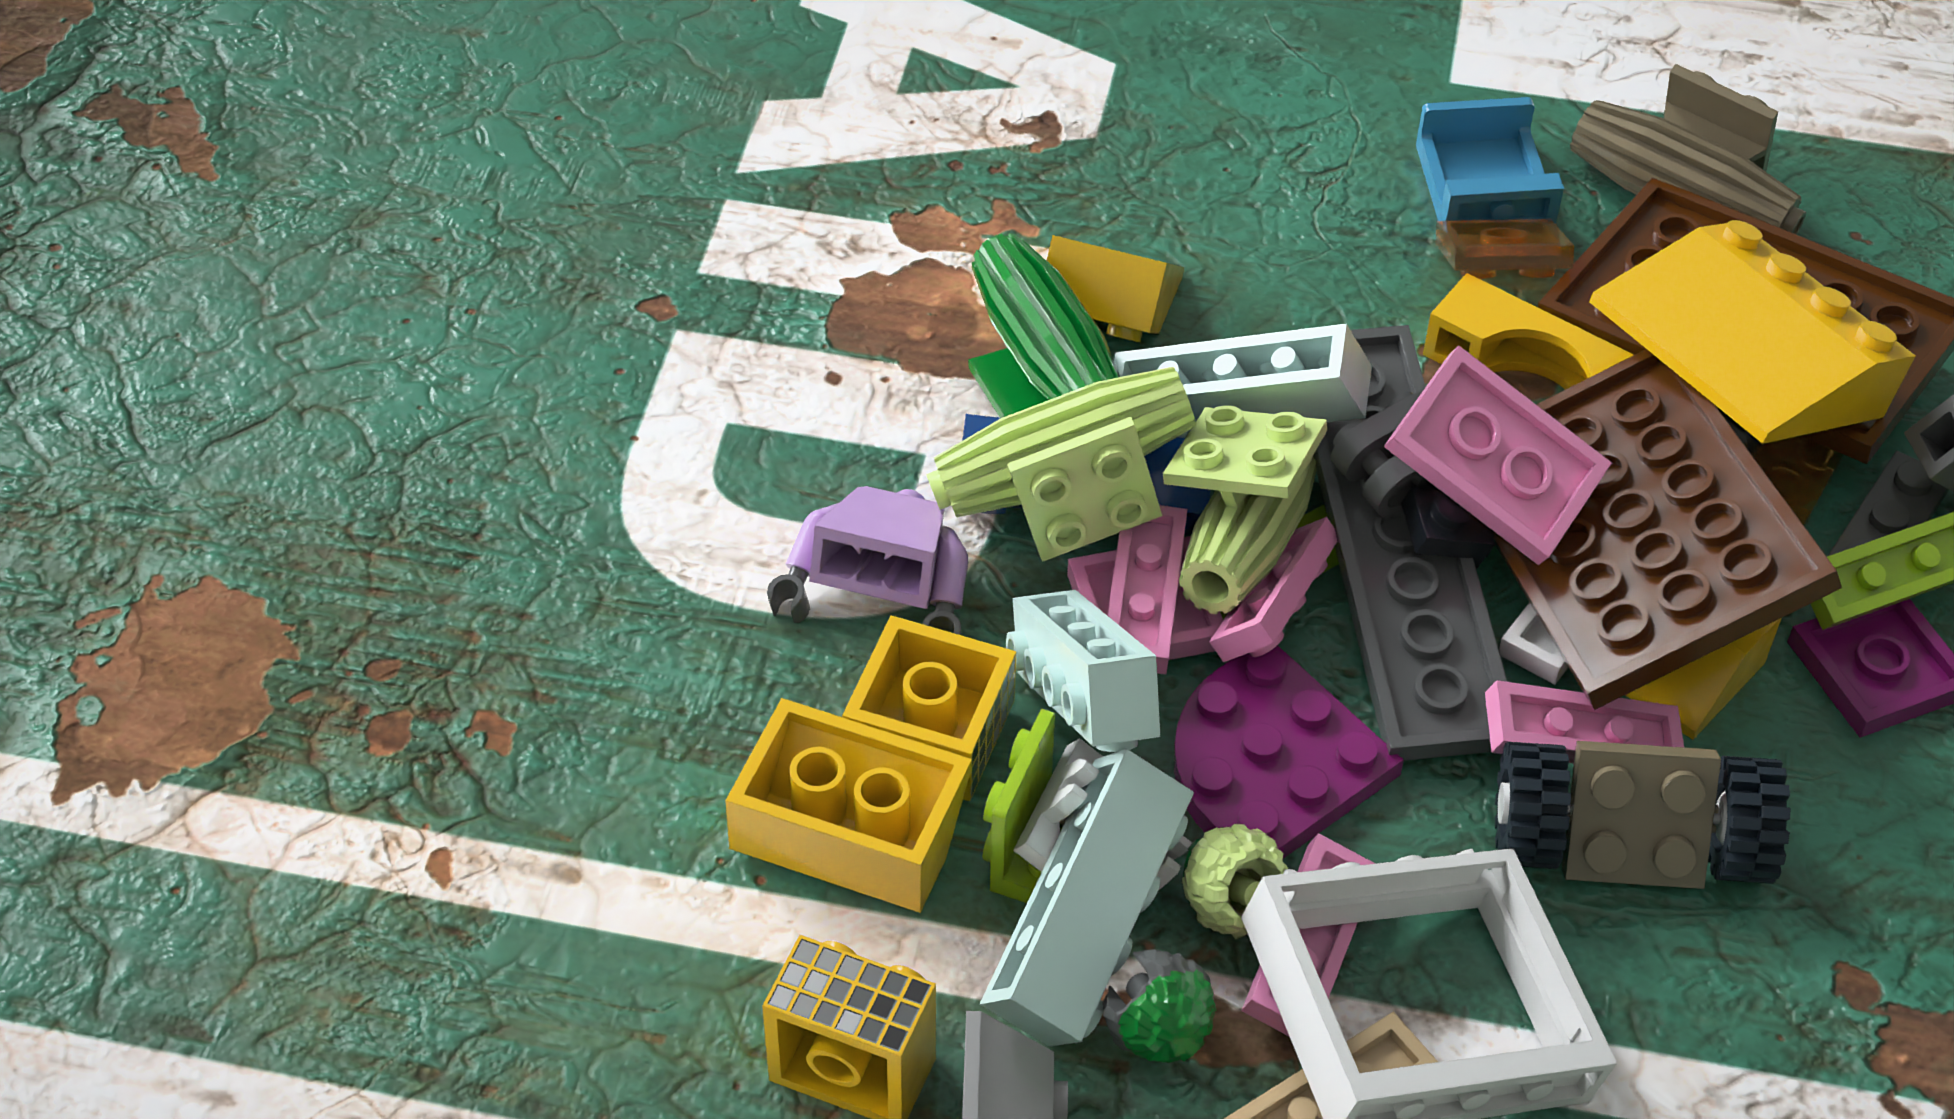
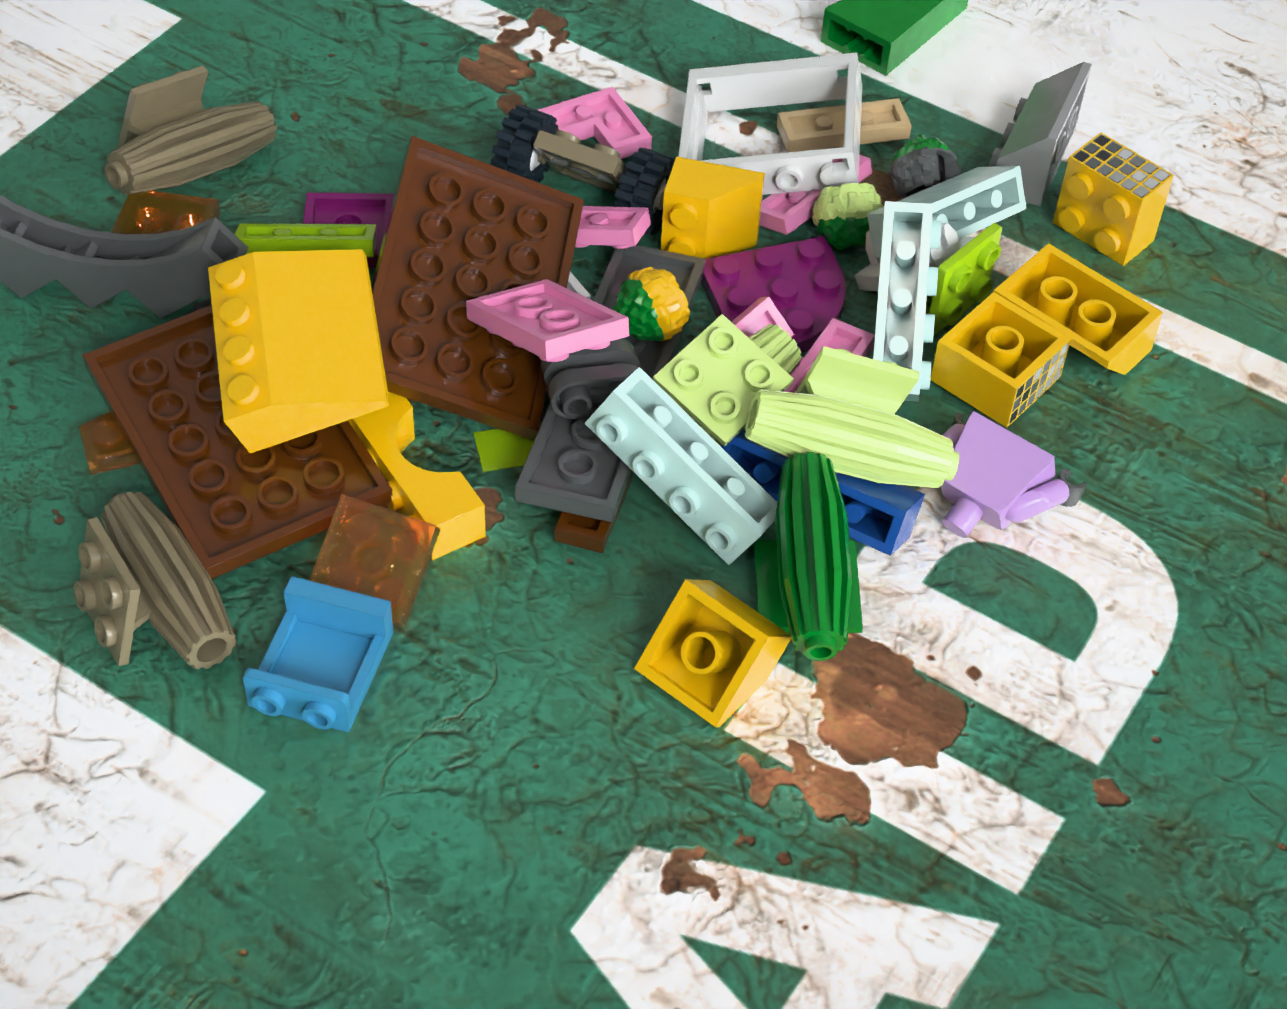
camera: 160 degrees left, 0 degrees up
none -> bright pink plate [538,86,652,159]
none -> piece [613,267,690,341]
none -> yellow slope [661,156,765,259]

